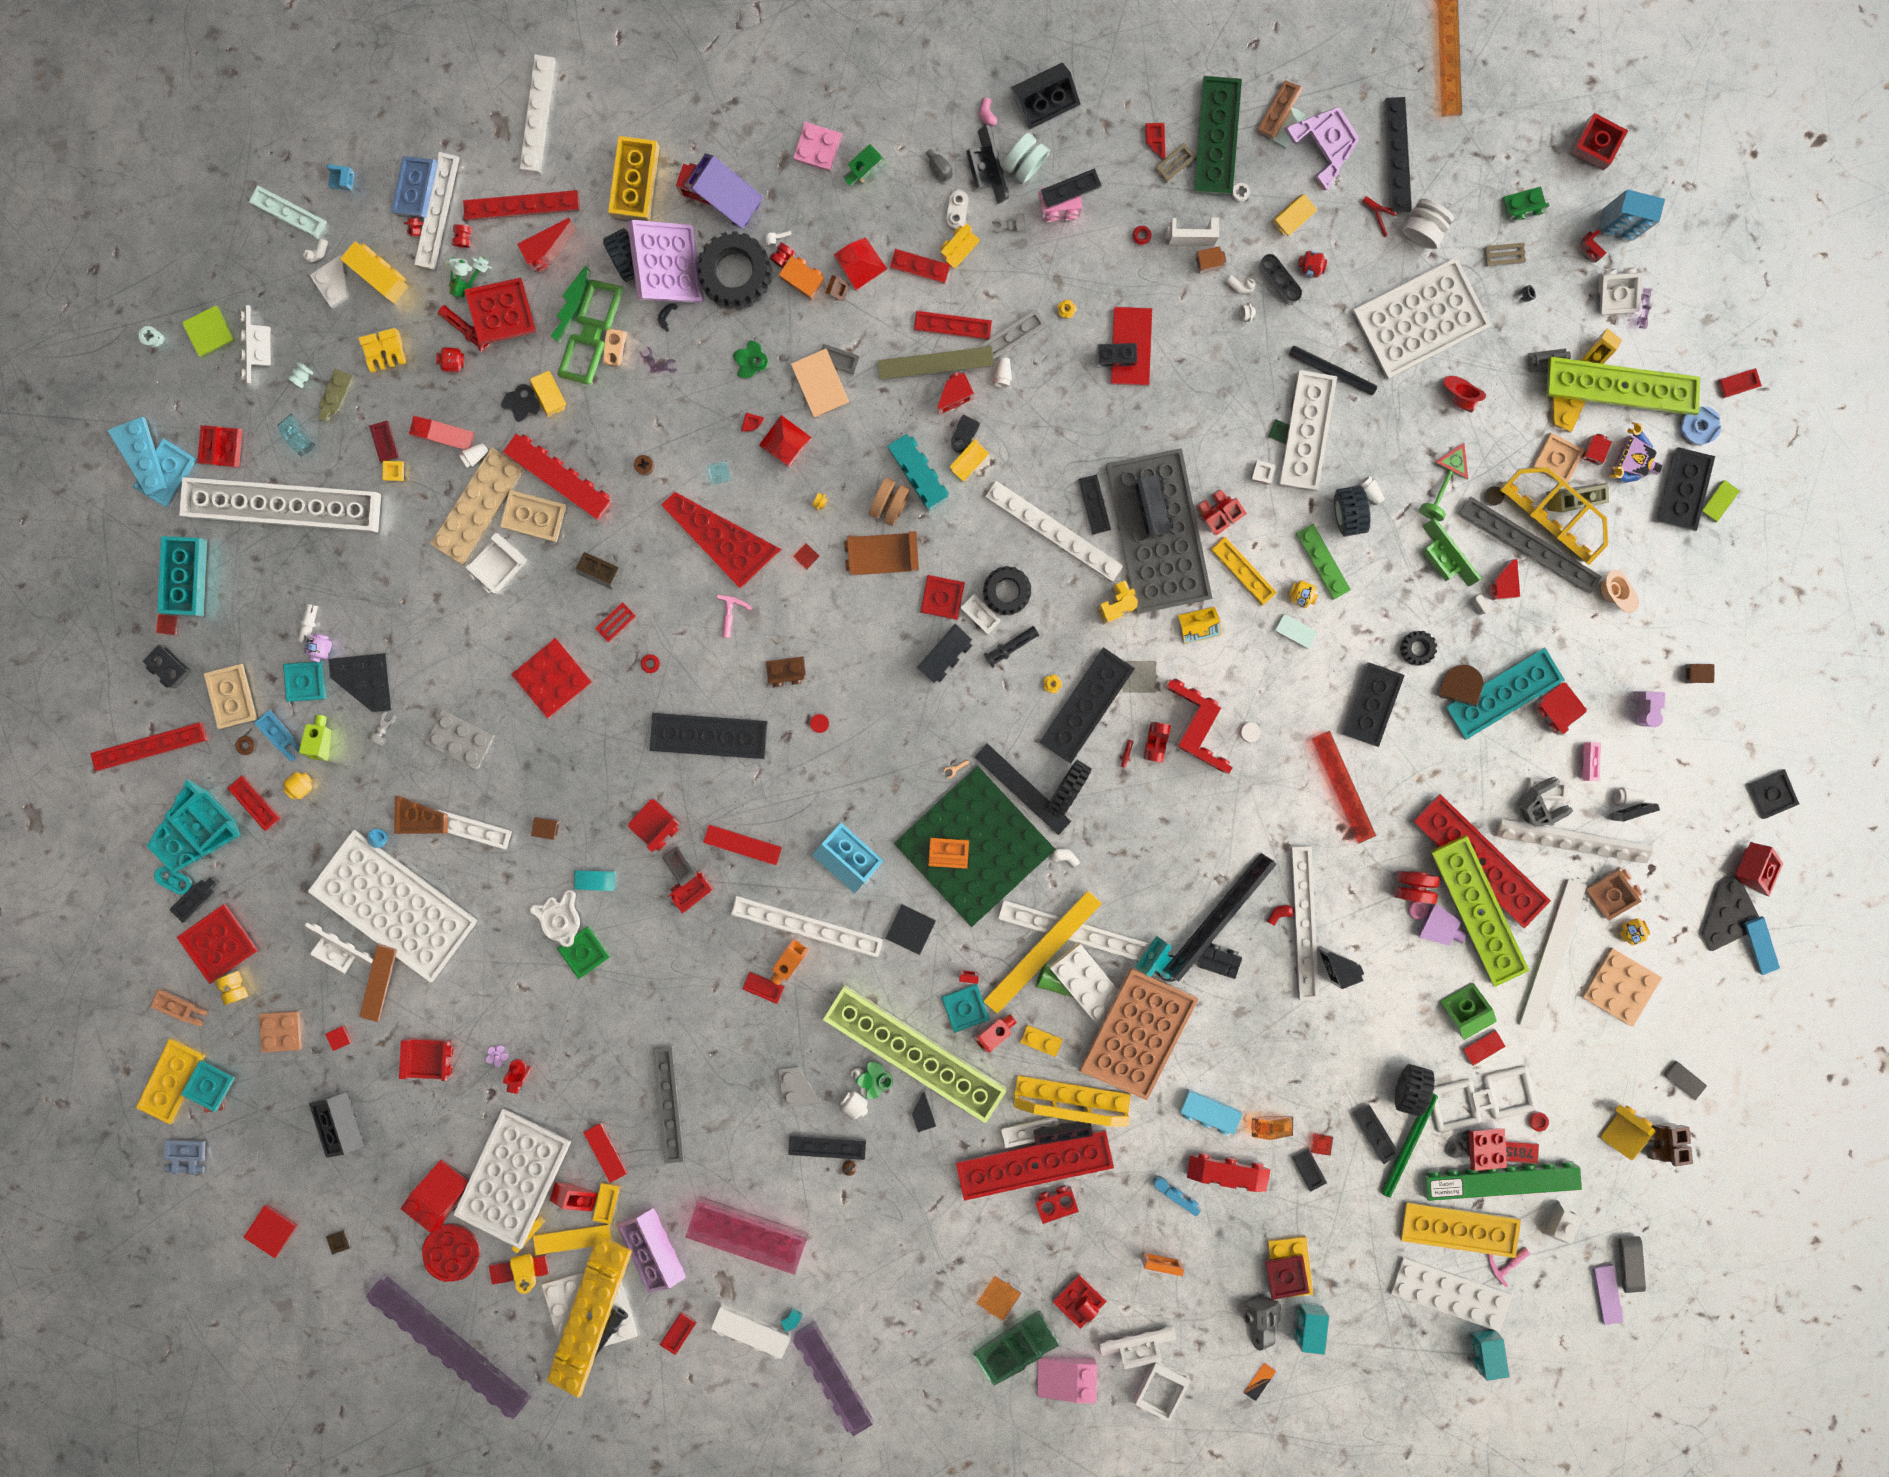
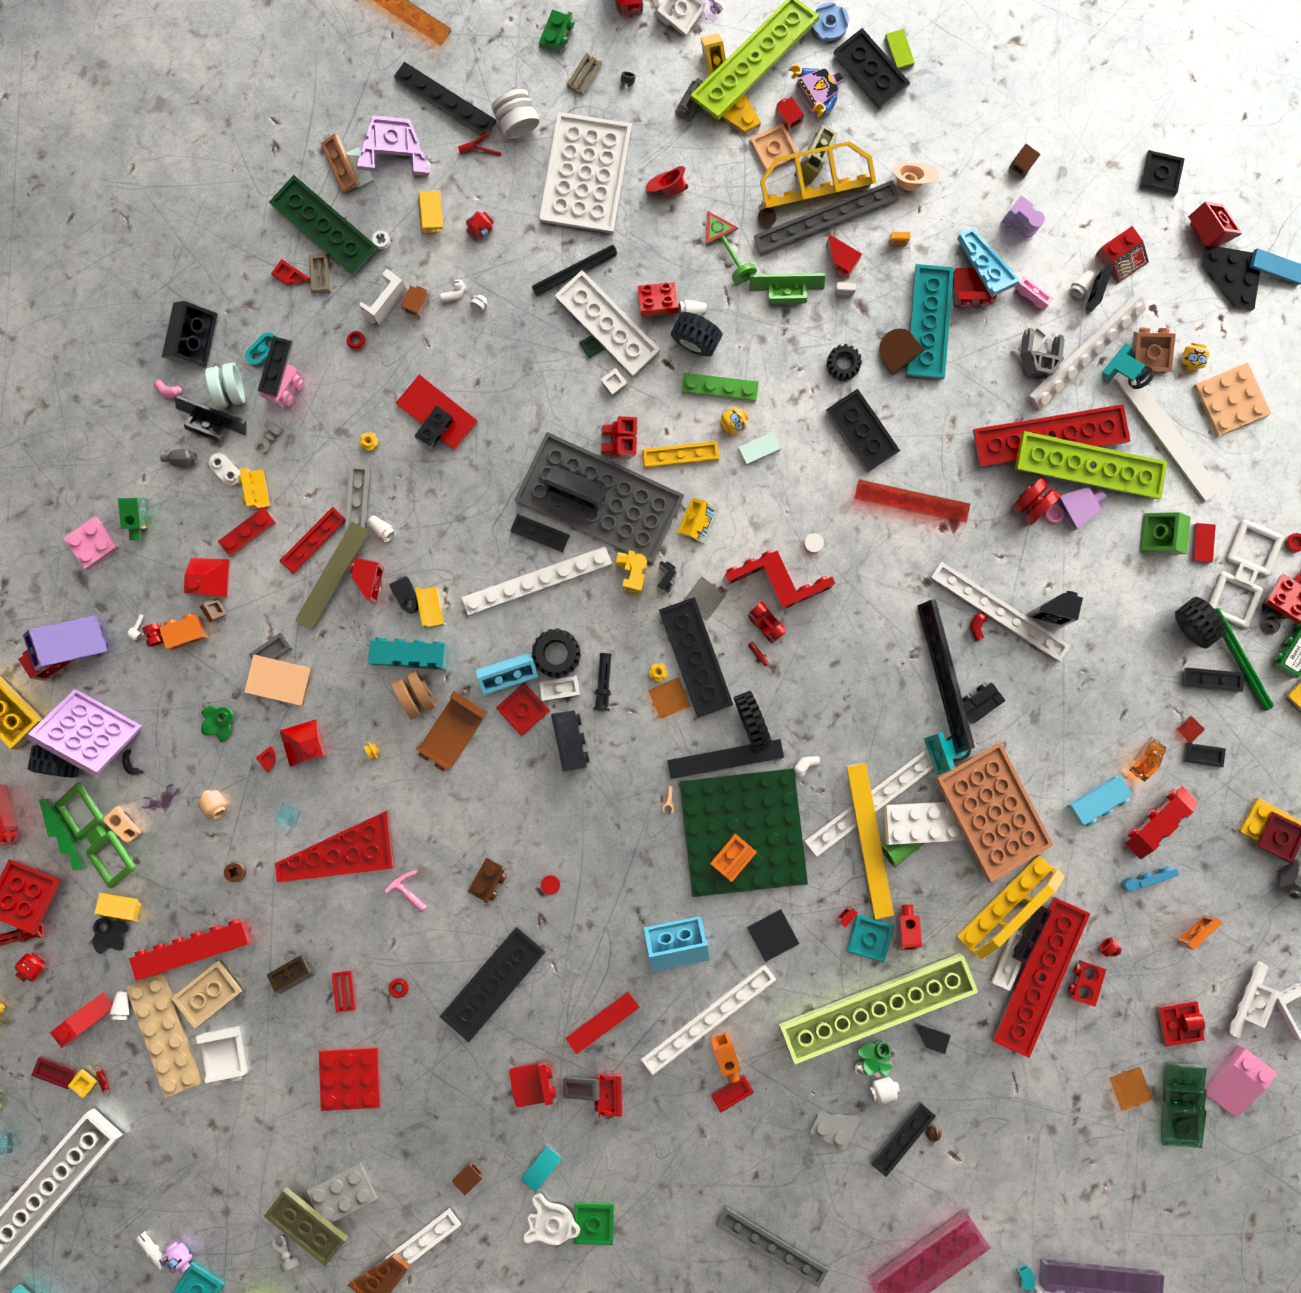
camera: 55 degrees left, 5 degrees down
black plate [328,653,393,712] -> none
black tyre [696,231,772,310] -> none
clear red tile [793,543,820,570] -> none
yellow plate [1020,1024,1063,1057] -> none
black beam [1259,254,1302,305] -> none
none -> red piece [95,1065,110,1097]
none -> light nougat head [198,790,227,819]
none -> teal plate [245,333,275,366]
none -> olive plate [264,1187,348,1266]
none -> medium azure brick [476,652,538,695]
none -> plate [637,282,679,317]
none -> clear orange piece [648,677,691,719]
none -> black bracket [657,561,677,595]
none -> light orange tile [889,232,910,245]
none -> medium azure wing [957,228,1021,297]
none -> slope [1096,226,1149,283]
none -> red tile [1099,937,1122,957]
none -> teal piece [1102,343,1154,389]

